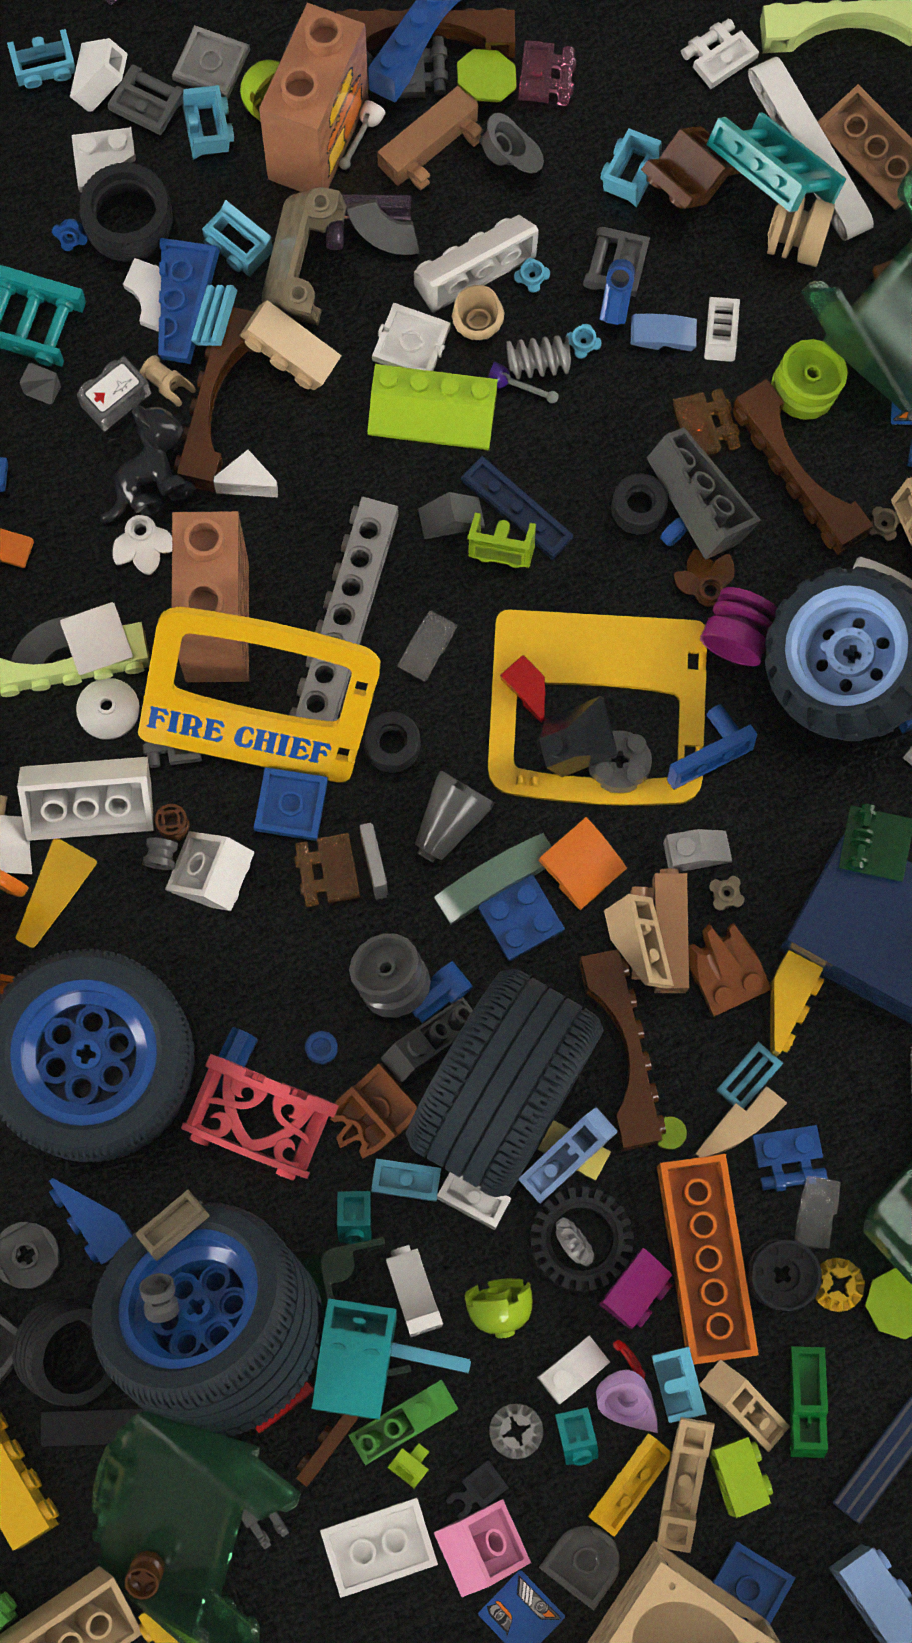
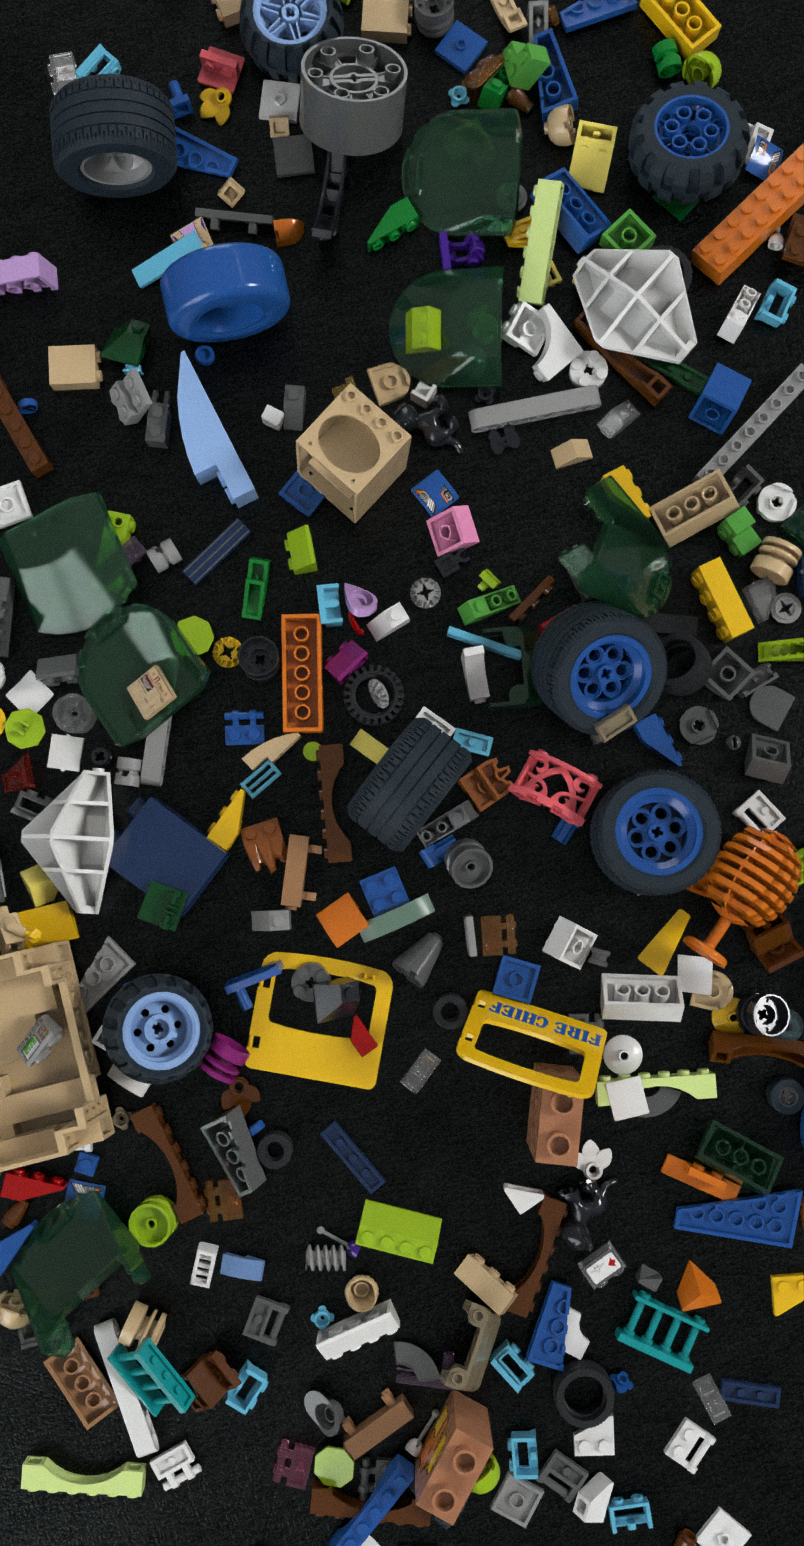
camera: 170 degrees left, 10 degrees up
reddish brown wheel [125,1551,165,1599] -> none
tan piece [139,355,196,406] -> none
dark grey wheel [139,1273,179,1323] -> none
reddish brown wheel [155,804,190,842] -> none
medium azure tile [191,285,237,346] -> none
light grey brick [290,497,398,721] -> none
blue tile [305,1031,338,1065] -> none
teal slope [312,1298,397,1420] -> none
white plate [320,1498,438,1598] -> none
teal bracket [337,1191,372,1245] -> none
white plate [372,303,451,371] -> none
dark grey slope [418,492,485,539] -> none
lime cylinder [465,1278,533,1338] -> none
lime window [467,513,536,568] -> none
light blue slope [518,1107,618,1203] -> none
dark grey tile [539,1525,620,1610] -> none
teal bracket [555,1407,599,1466] -> none
medium azure plate [565,324,602,358] -> none
yellow plate [588,1433,672,1537] -> none
blue piece [600,259,635,325] -> none
tan slope [604,894,674,988] -> none
tan slope [657,1417,715,1553] -> none
tan slope [699,1359,790,1452] -> none
dark tan plate [709,876,744,910] -> none
clear slope [794,1176,841,1249] -> none

